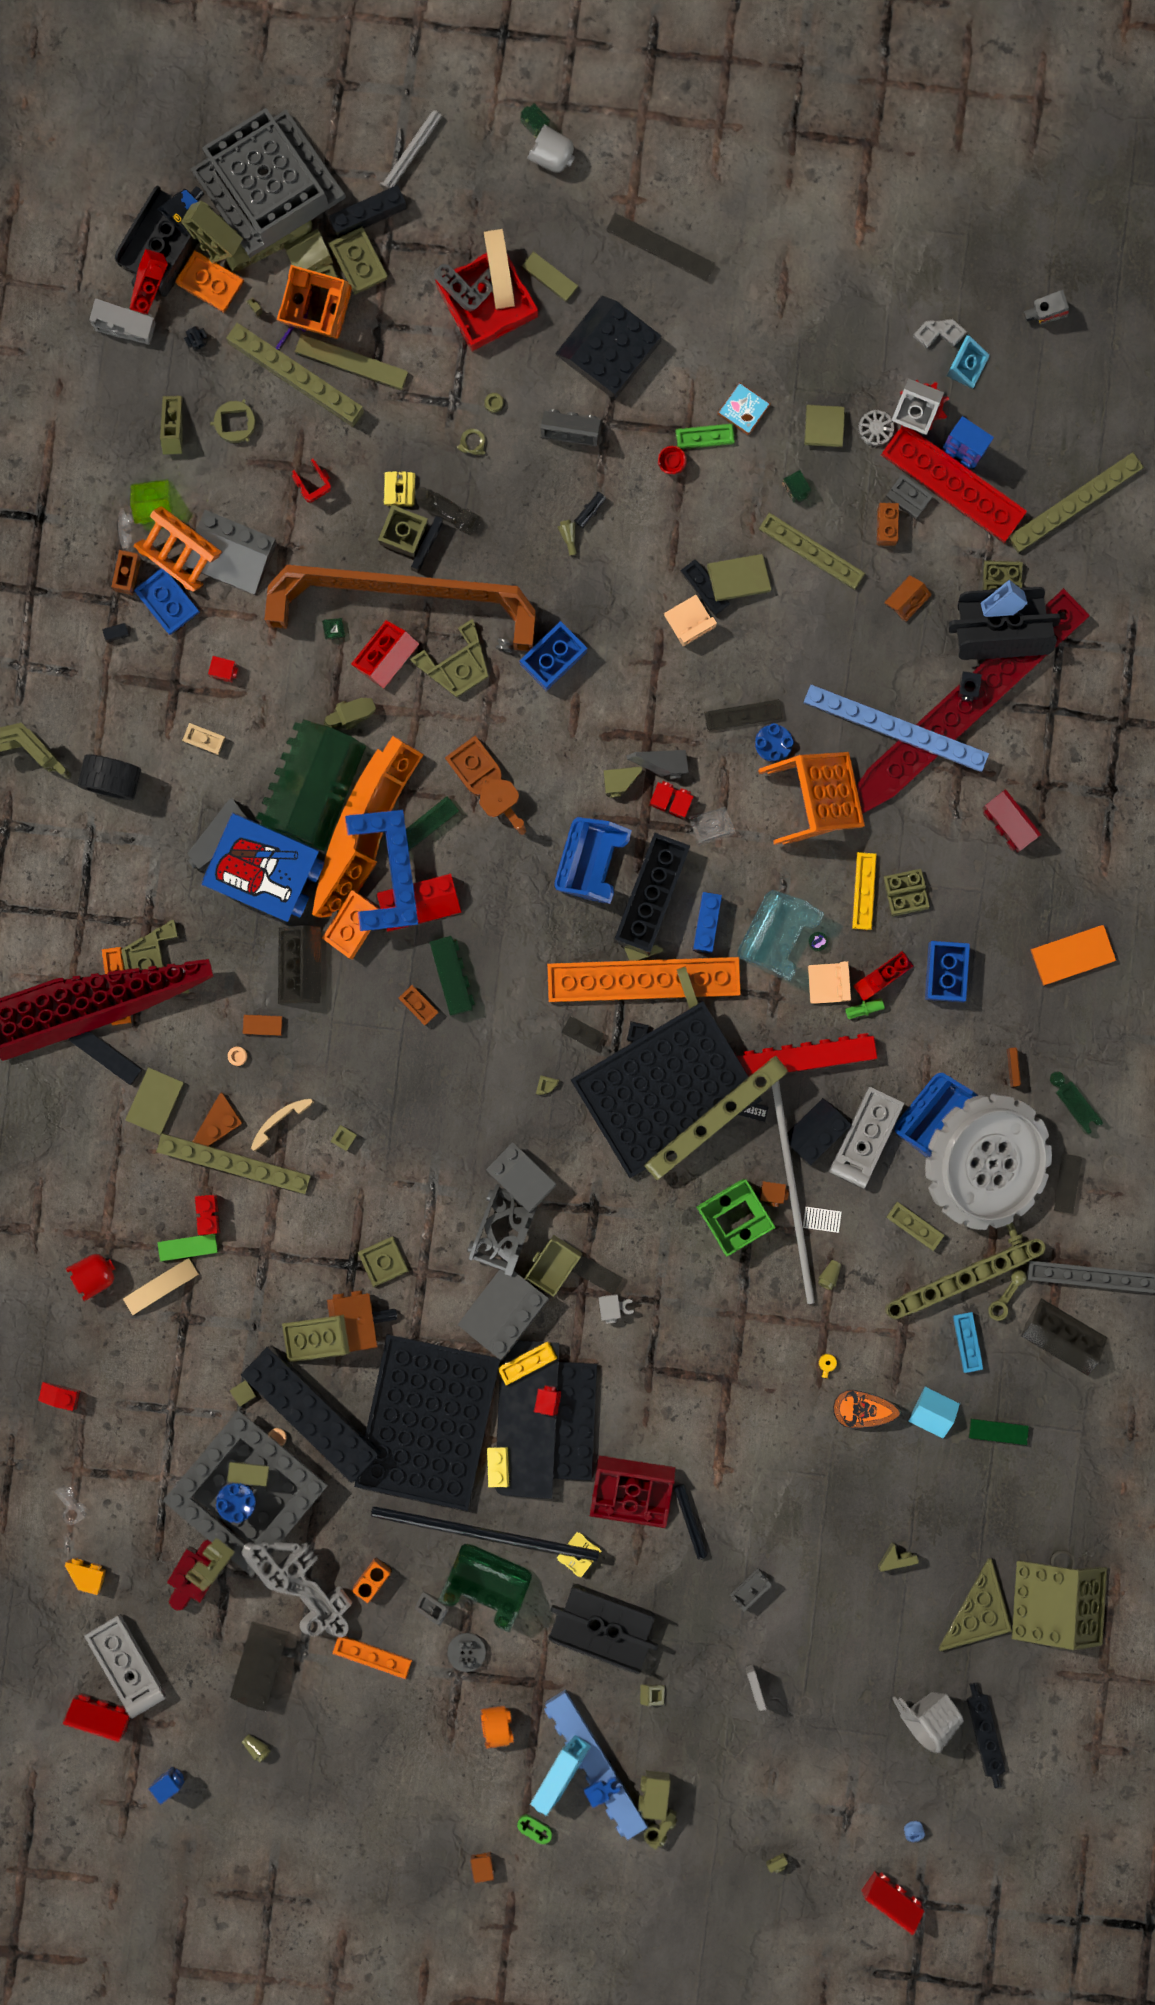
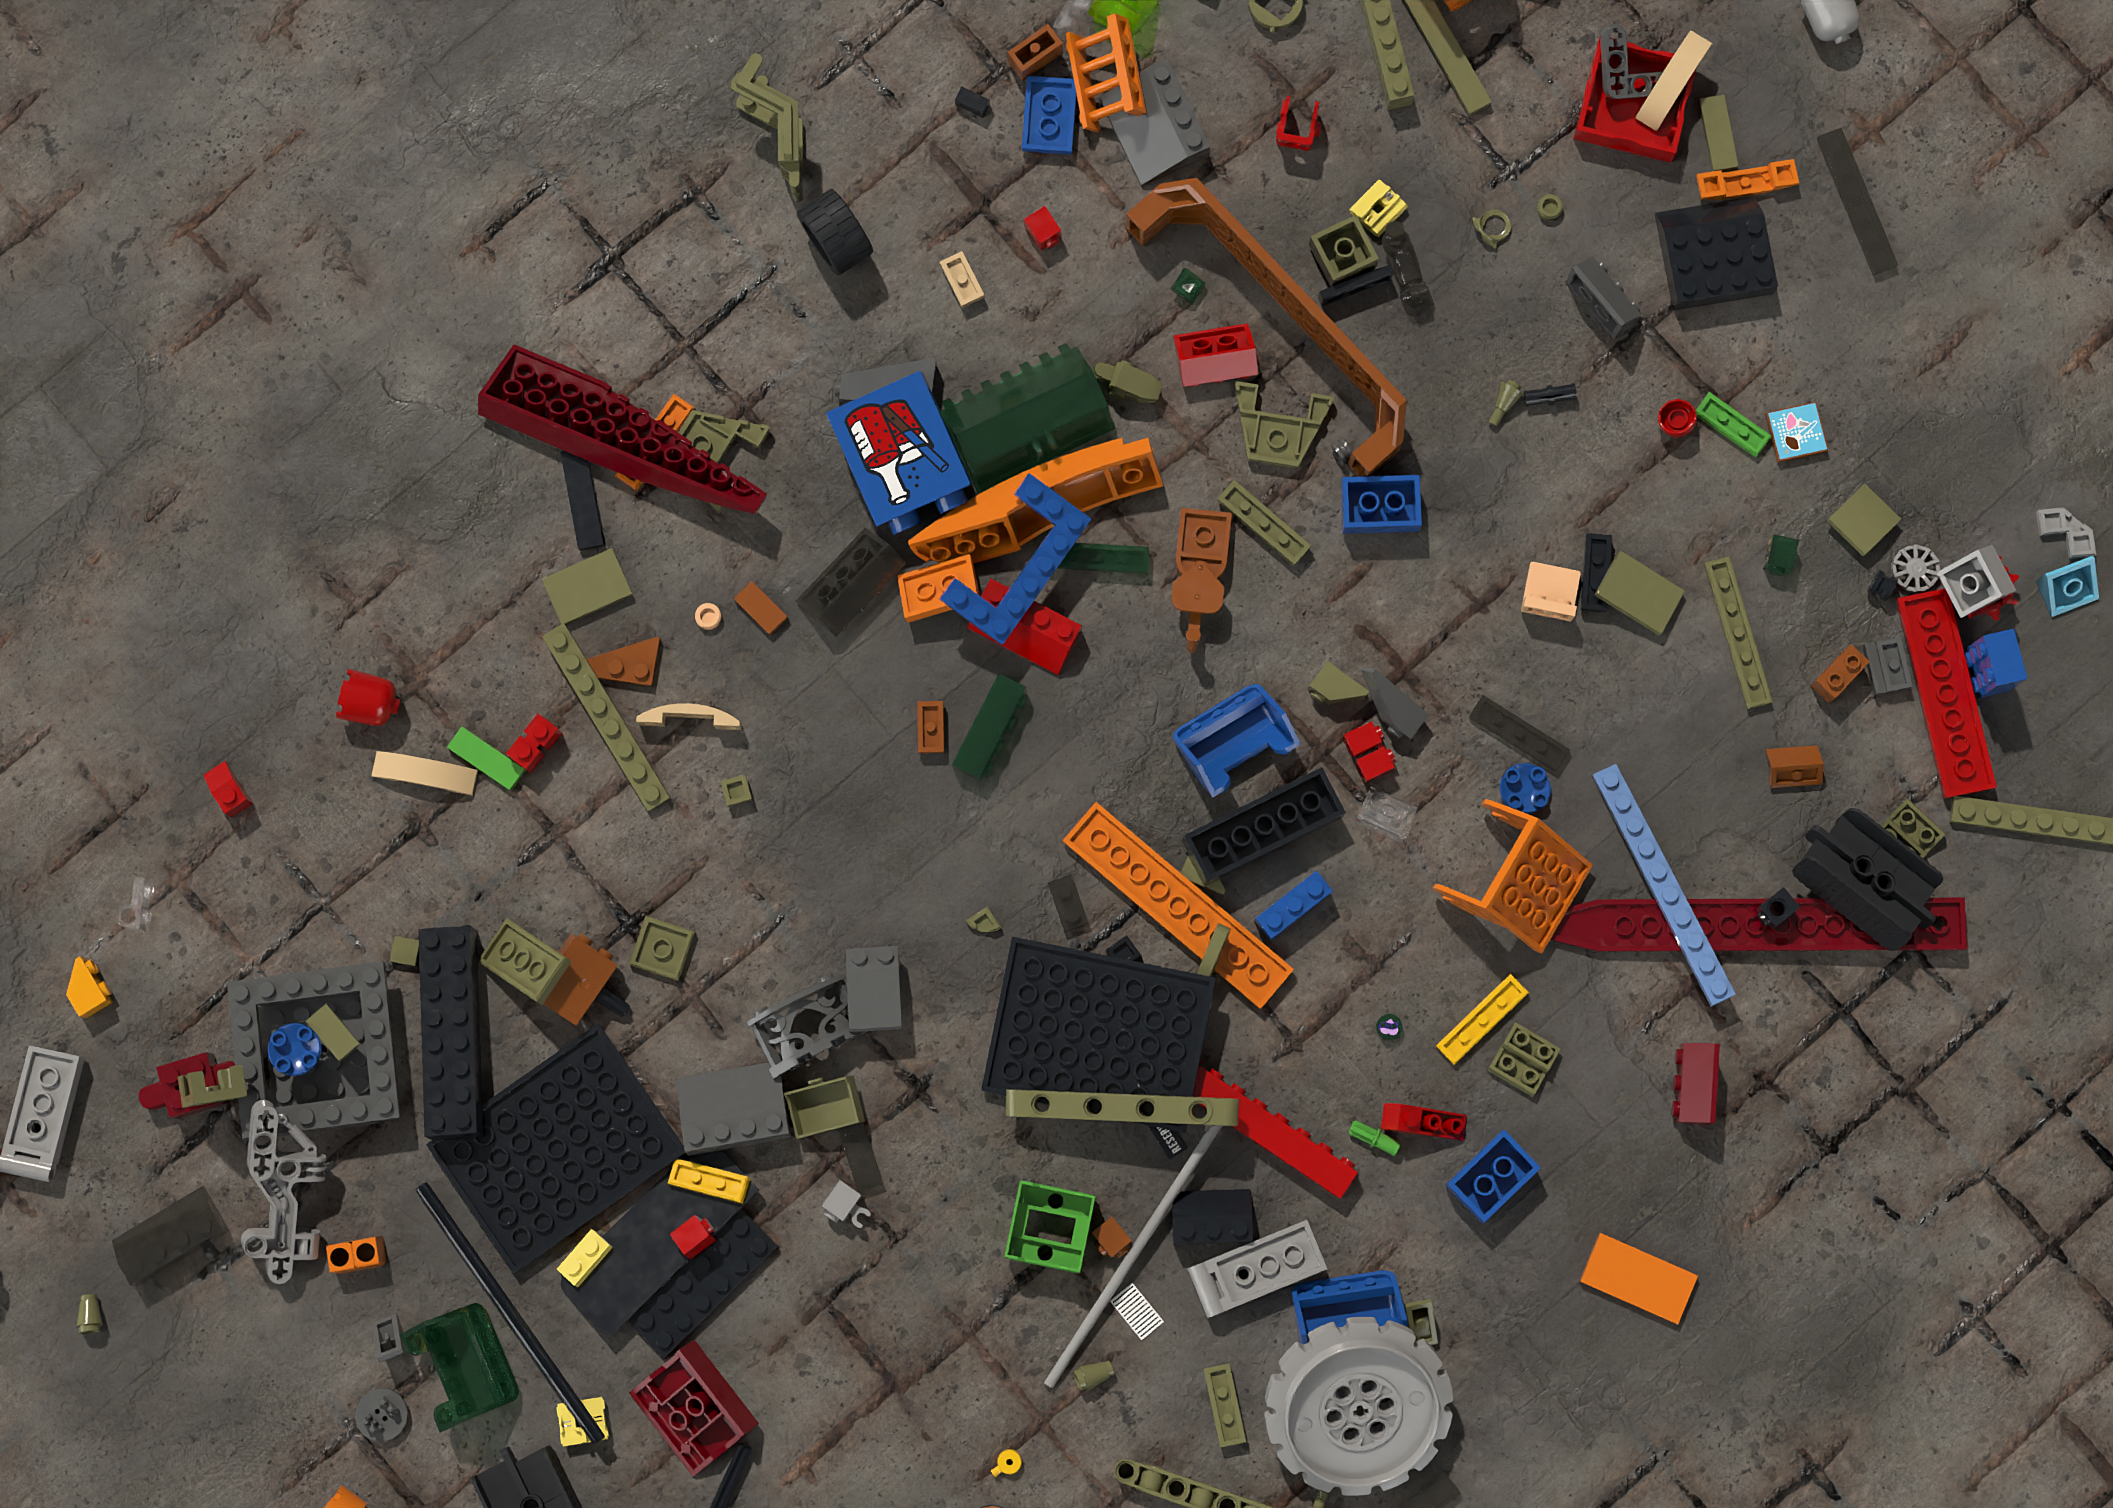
camera: 50 degrees right, 5 degrees down
light nougat tile [268,1428,287,1446] -> none
orange tile [332,1636,412,1679] -> none
clear light blue windscreen [737,890,825,982] -> none
light nougat bracket [808,962,851,1004] -> none
medium blue slope [981,580,1028,617] -> none
dark orange tile [1007,1048,1021,1087] -> none
clear green plate [1050,1071,1103,1135] -> none
none -> olive plate [1217,480,1311,566]
none -> olive slope [1404,1299,1438,1345]
none -> orange slope [1696,159,1799,200]
none -> black wheel [1867,570,1898,602]

